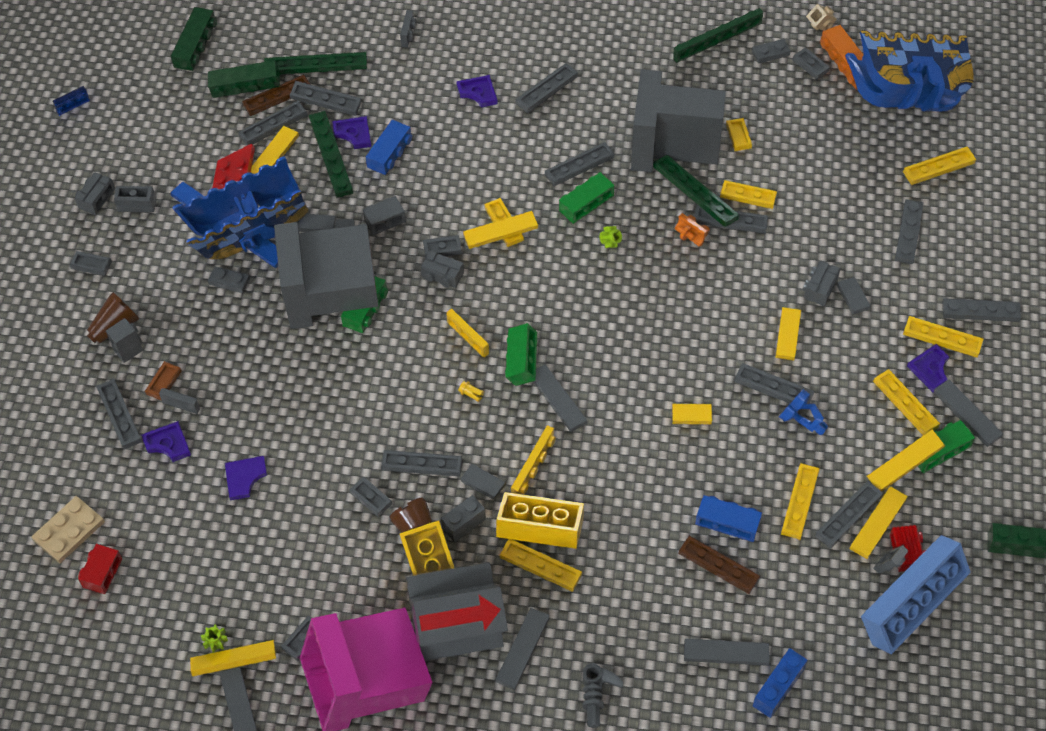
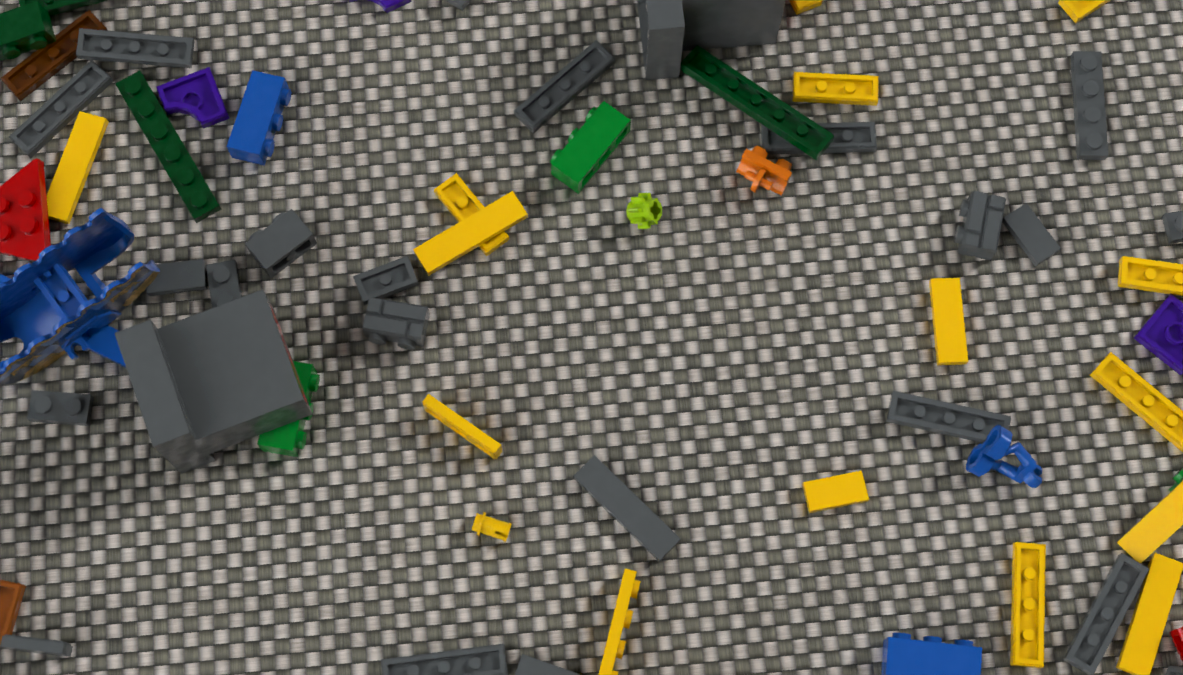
camera: 15 degrees left, 15 degrees up
green brick [505,323,537,386] -> none

